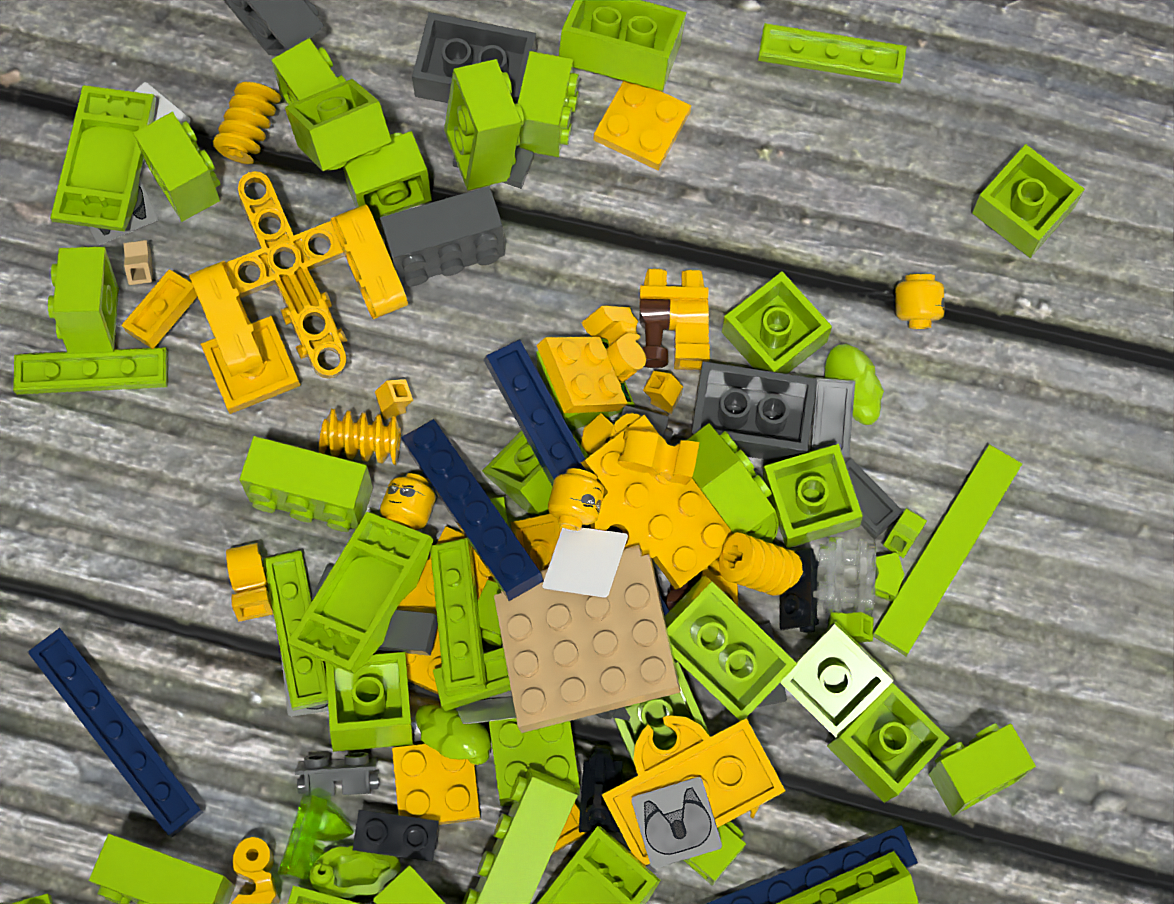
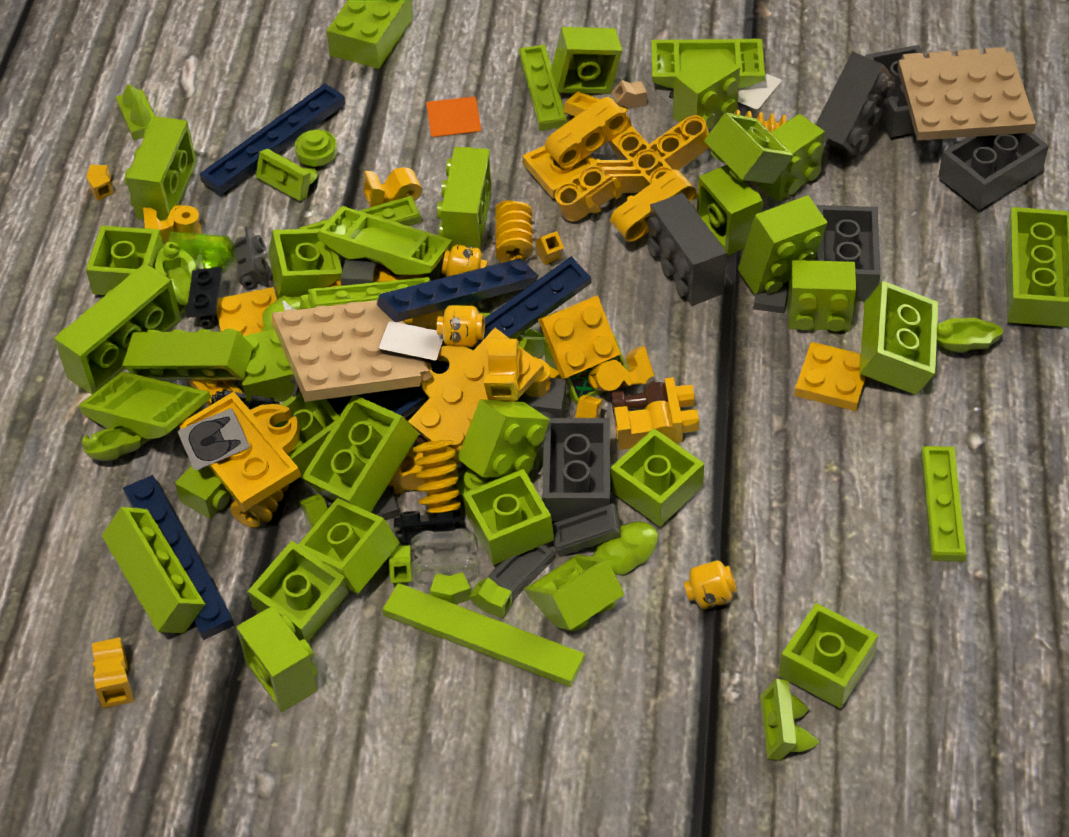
camera: 85 degrees right, 20 degrees down
none -> lime tile [256,149,318,201]
none -> lime plate [295,130,337,167]
none -> lime piece [300,494,328,530]
none -> orange sticker [426,96,482,137]
none -> lime slope [524,554,625,631]
none -> lime tile [760,678,819,761]

